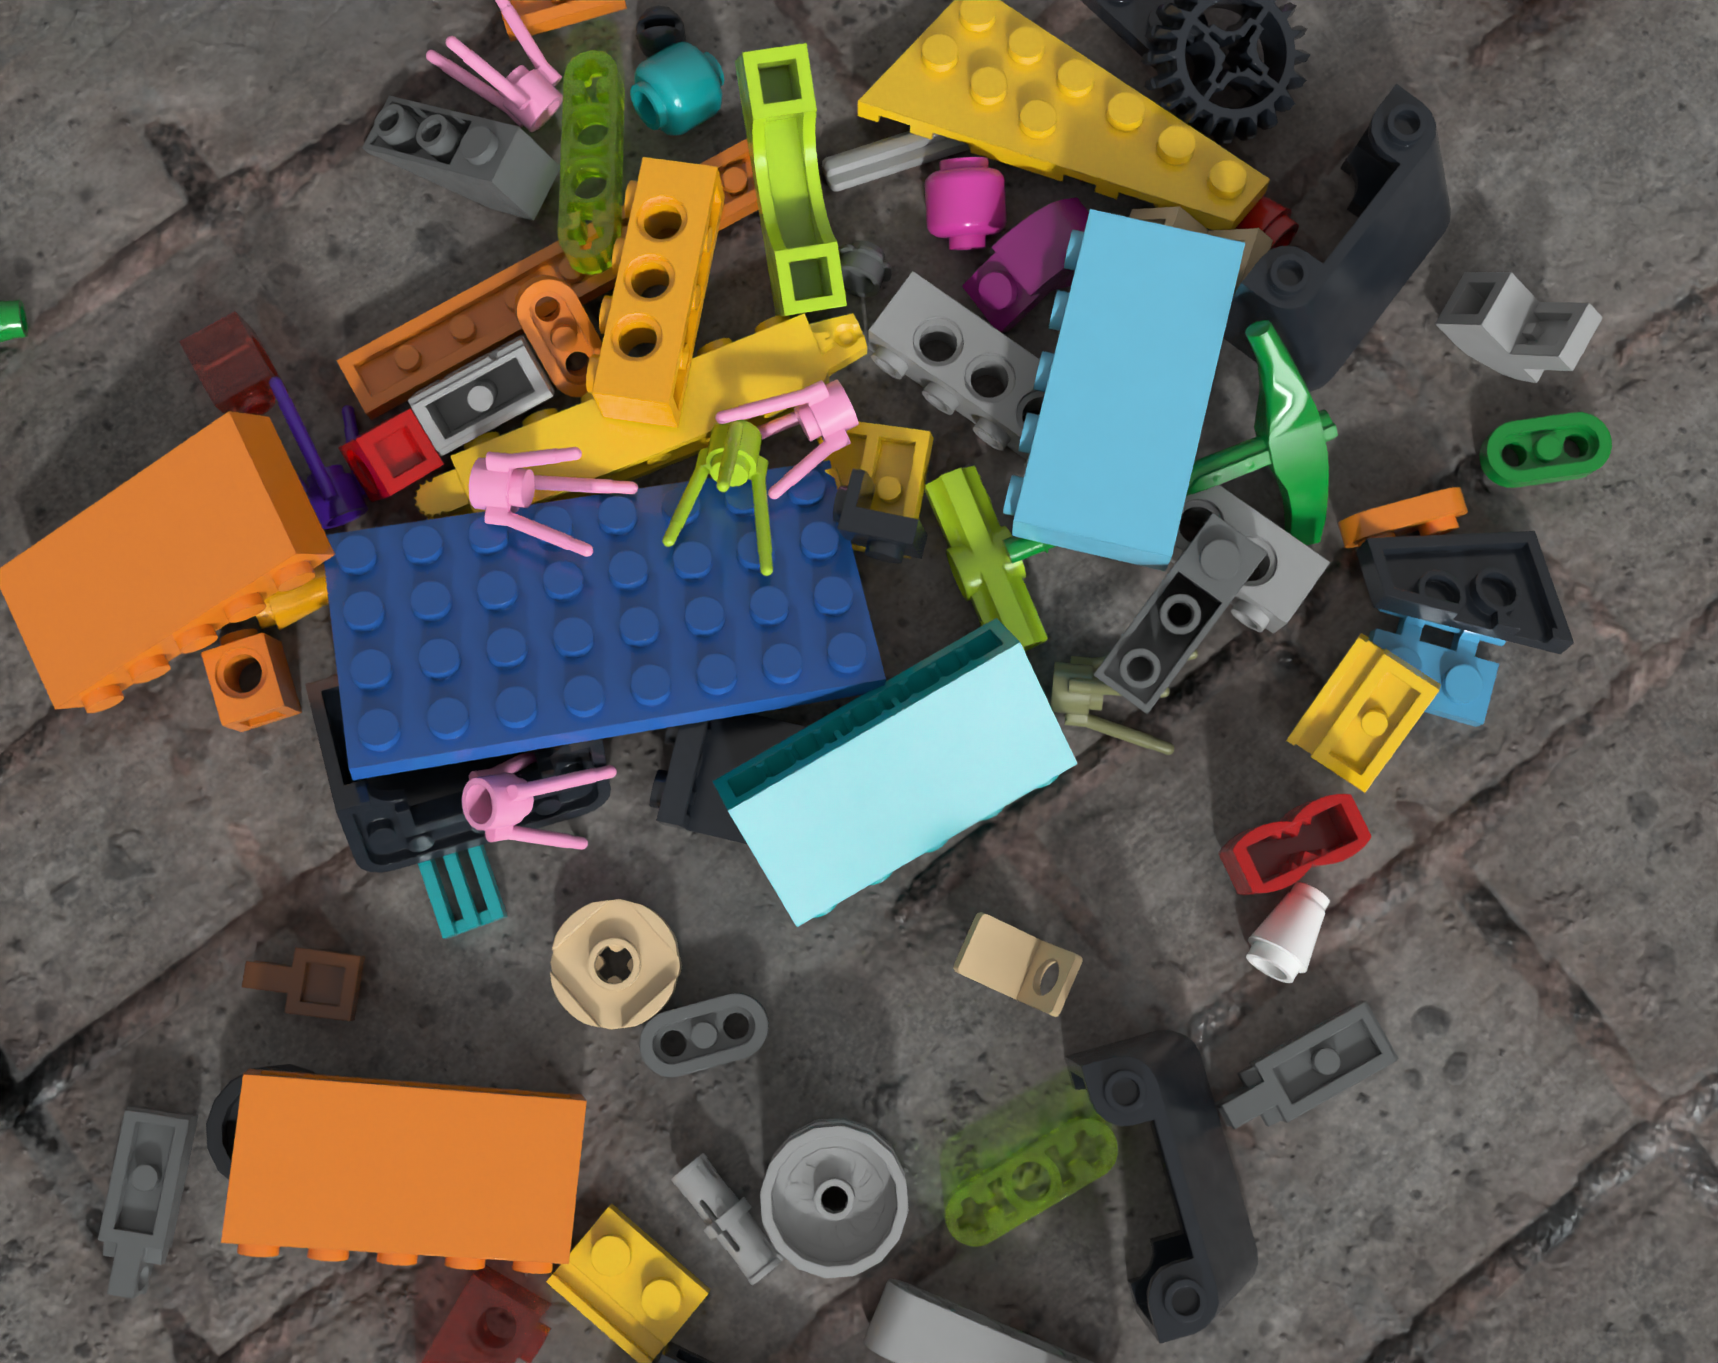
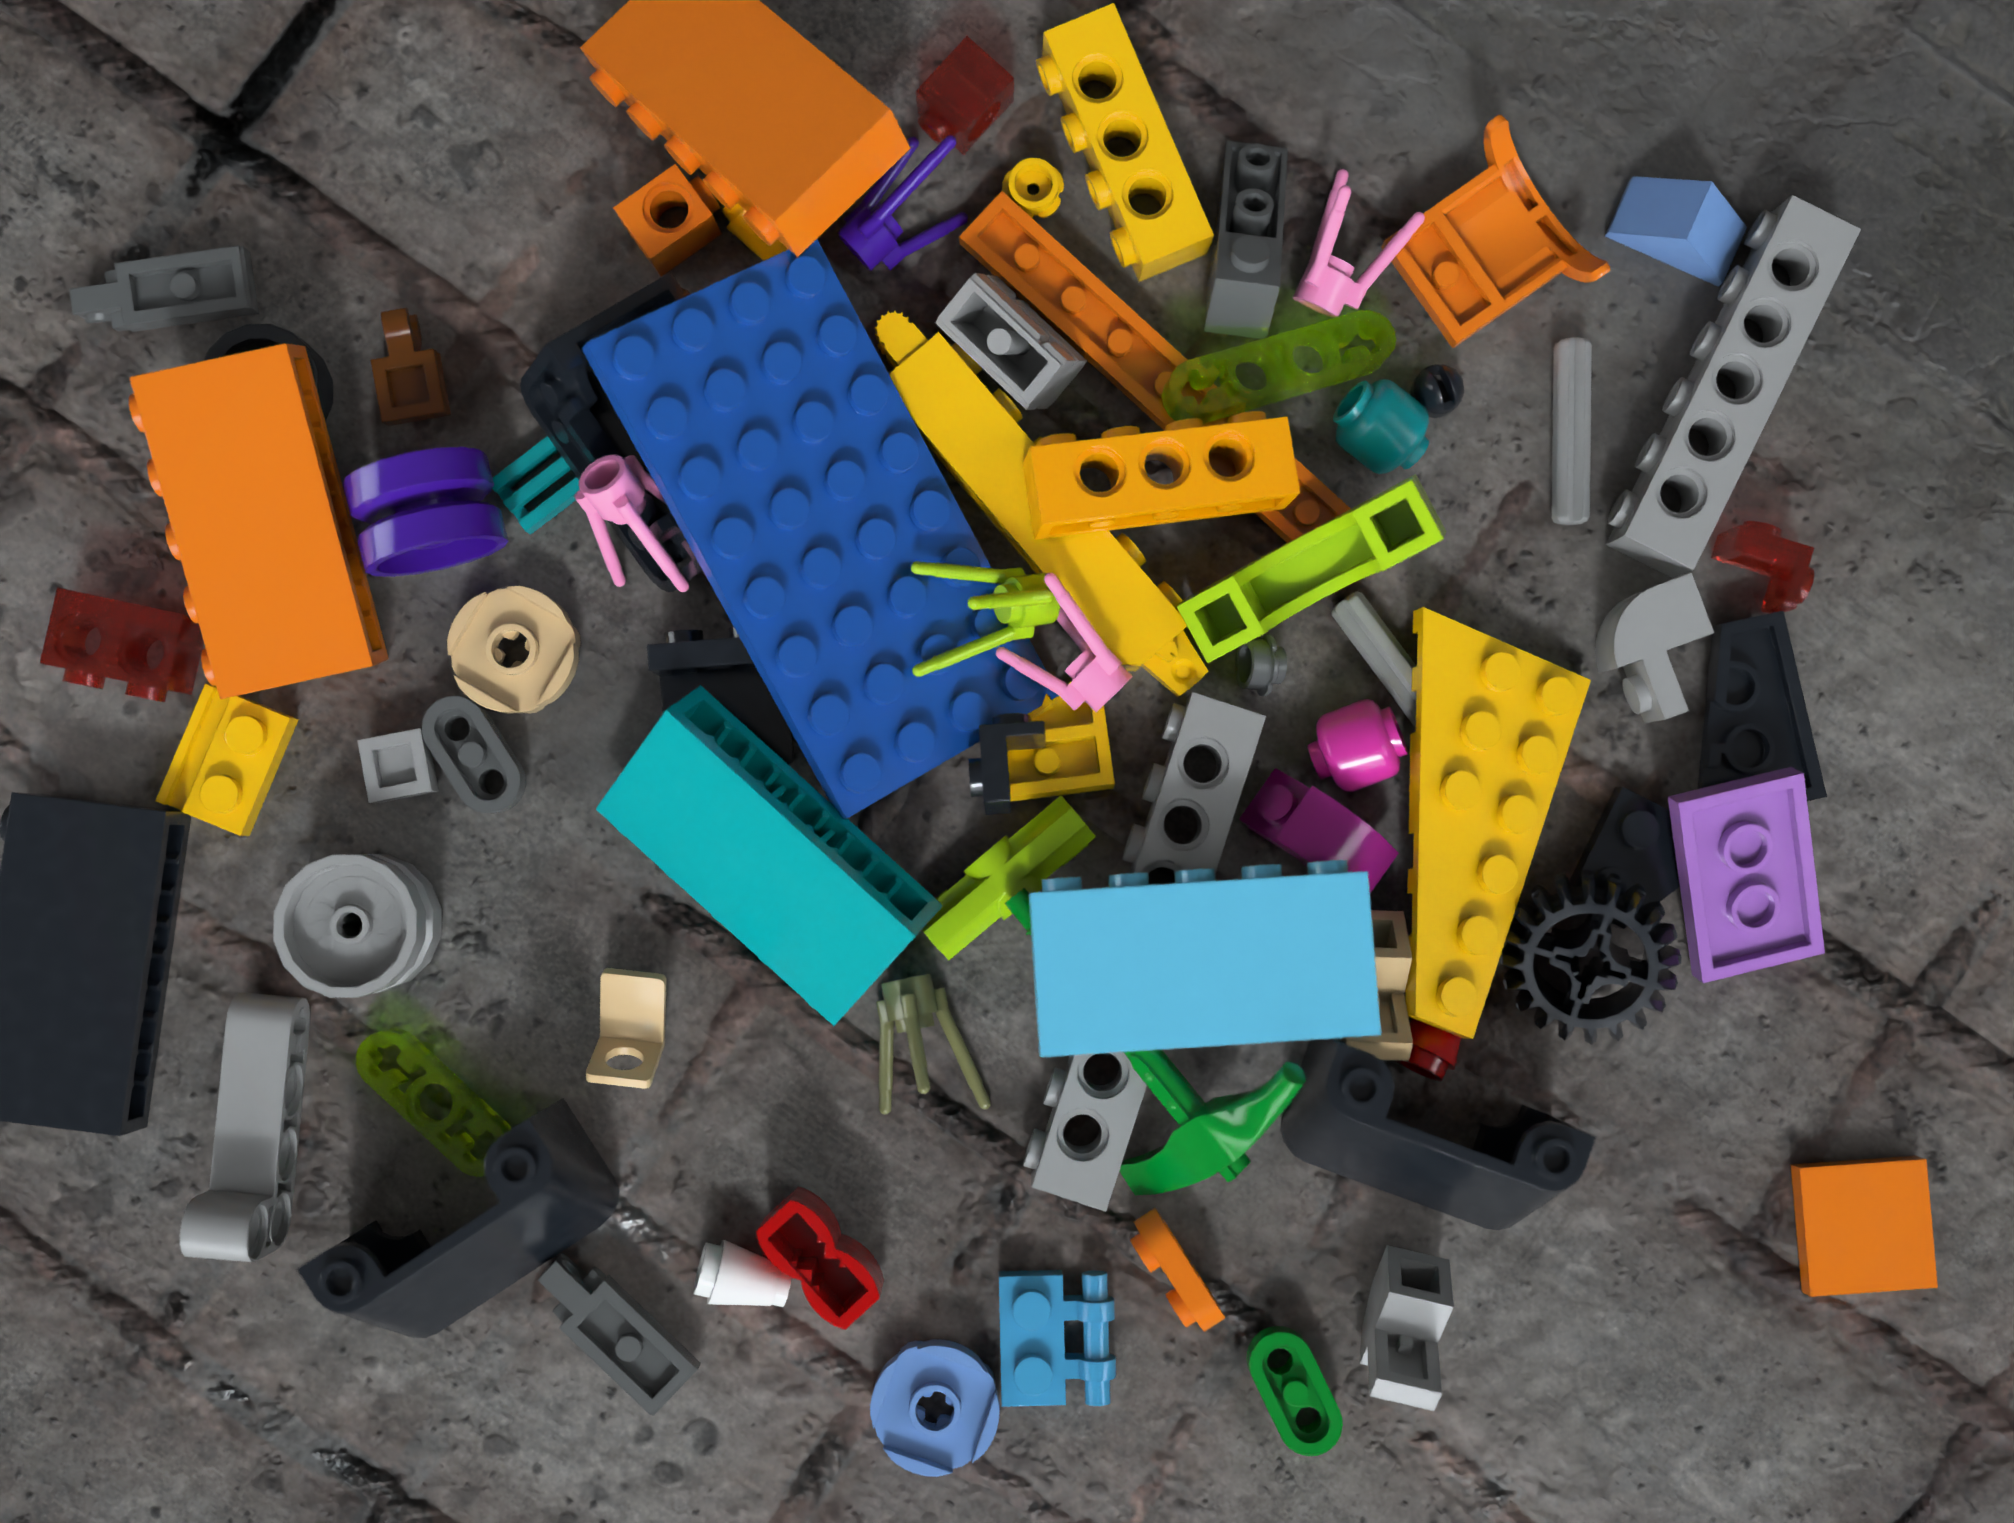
camera: 65 degrees right, 5 degrees up
red brick [338,408,444,502] -> none
bright pink plant [469,447,638,557] -> none
orange plate [514,275,602,397] -> none
light grey pin [671,1153,785,1285] -> none
dark grey slope [1094,513,1268,714] -> none
yellow plate [1286,633,1441,793] -> none
black wing [1356,531,1574,655] -> none
none -> dark purple wheel [343,447,509,577]
none -> light grey plate [357,728,439,804]
none -> medium blue plate [870,1339,1000,1477]
none -> yellow plate [1002,158,1064,218]
none -> yellow brick [1036,3,1214,282]

